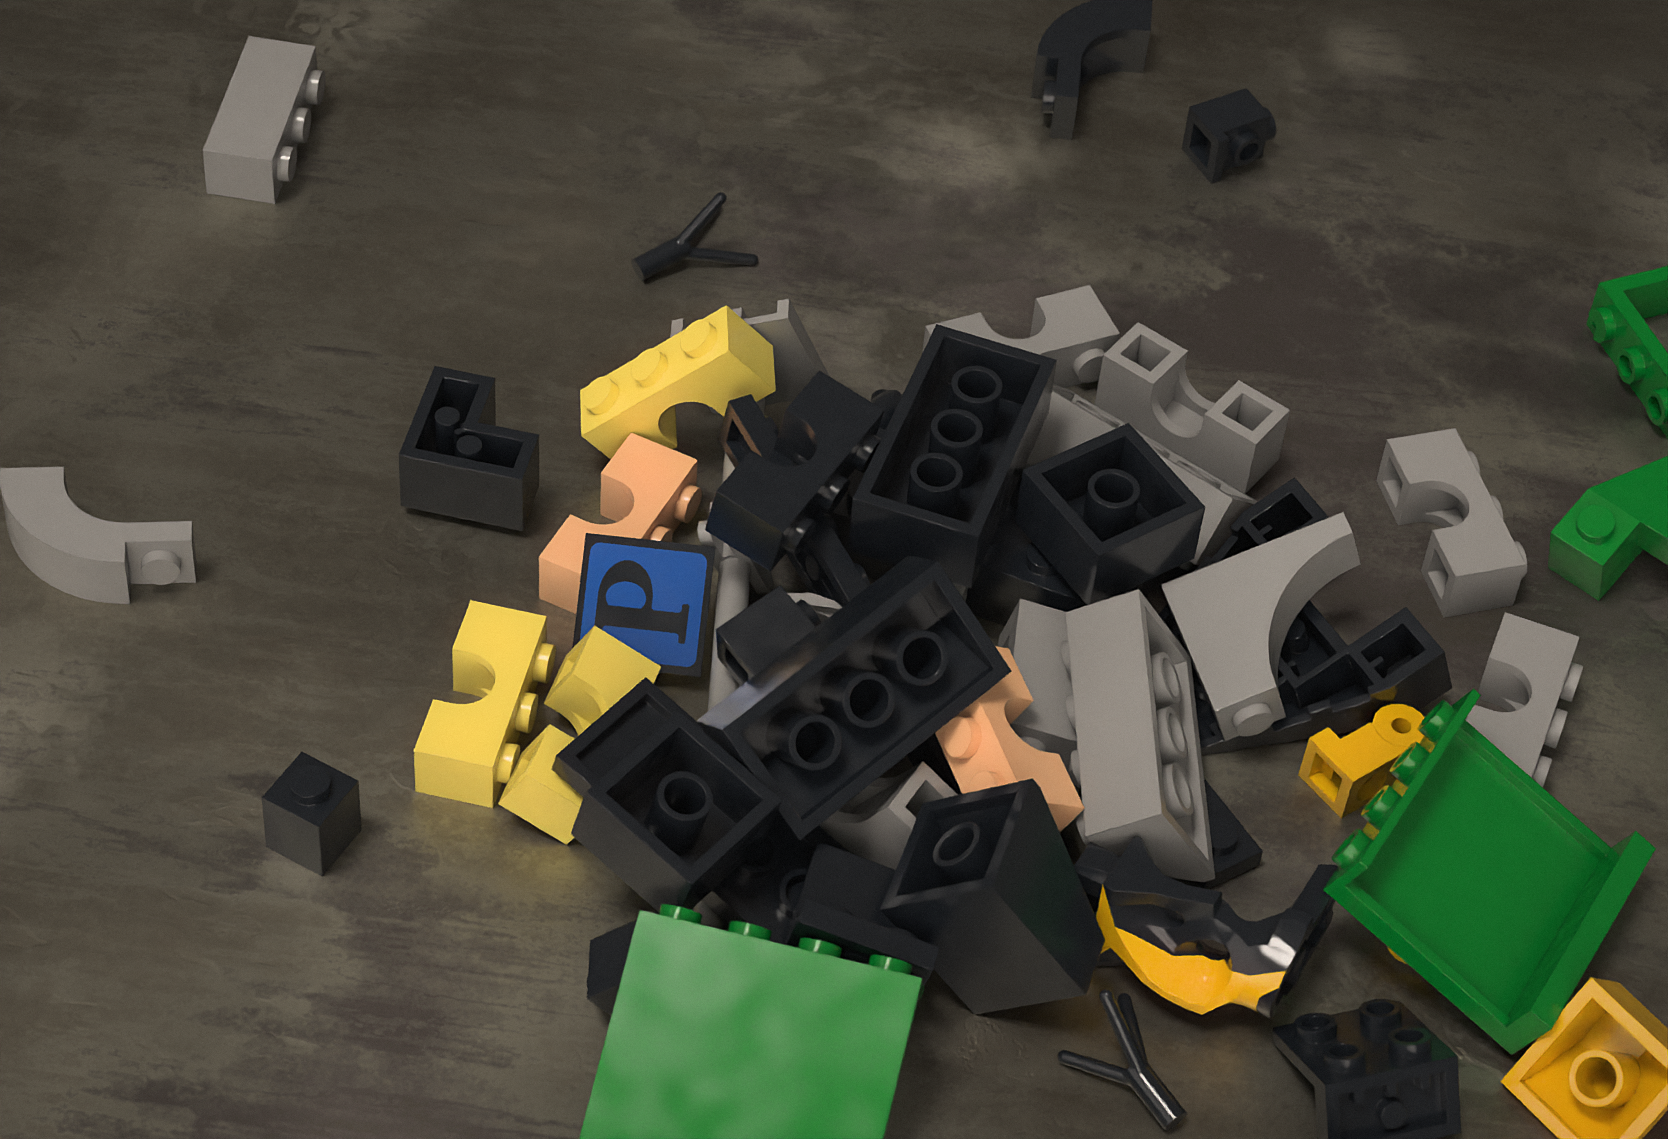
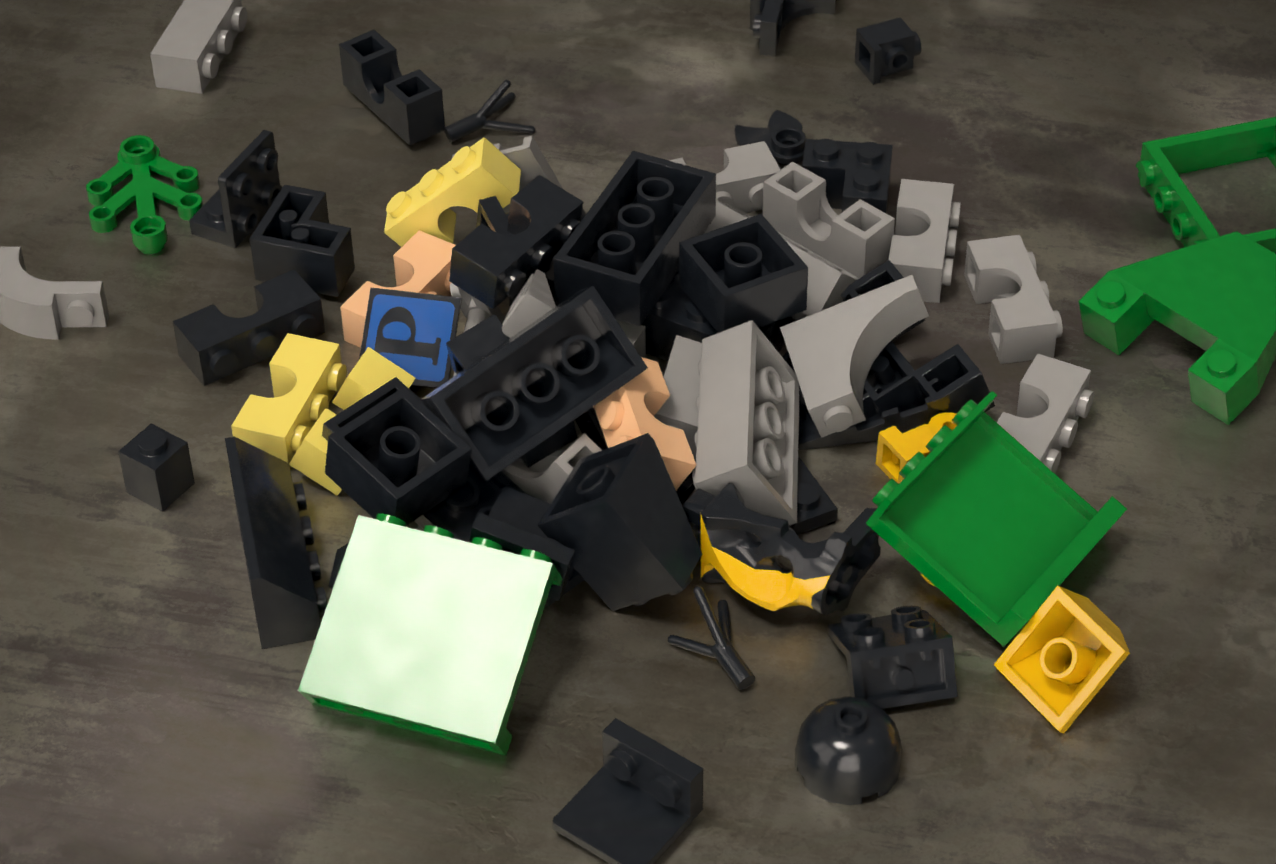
camera: 10 degrees right, 5 degrees down
none -> green plant [86,135,203,254]
none -> black arch [173,270,325,386]
none -> black bracket [189,130,282,248]
none -> black slope [225,436,327,649]
none -> black arch [339,30,445,145]
none -> light grey slope [501,269,556,338]
none -> black plate [734,110,806,165]
none -> black brick [802,139,893,214]
none -> light grey arch [889,179,961,303]

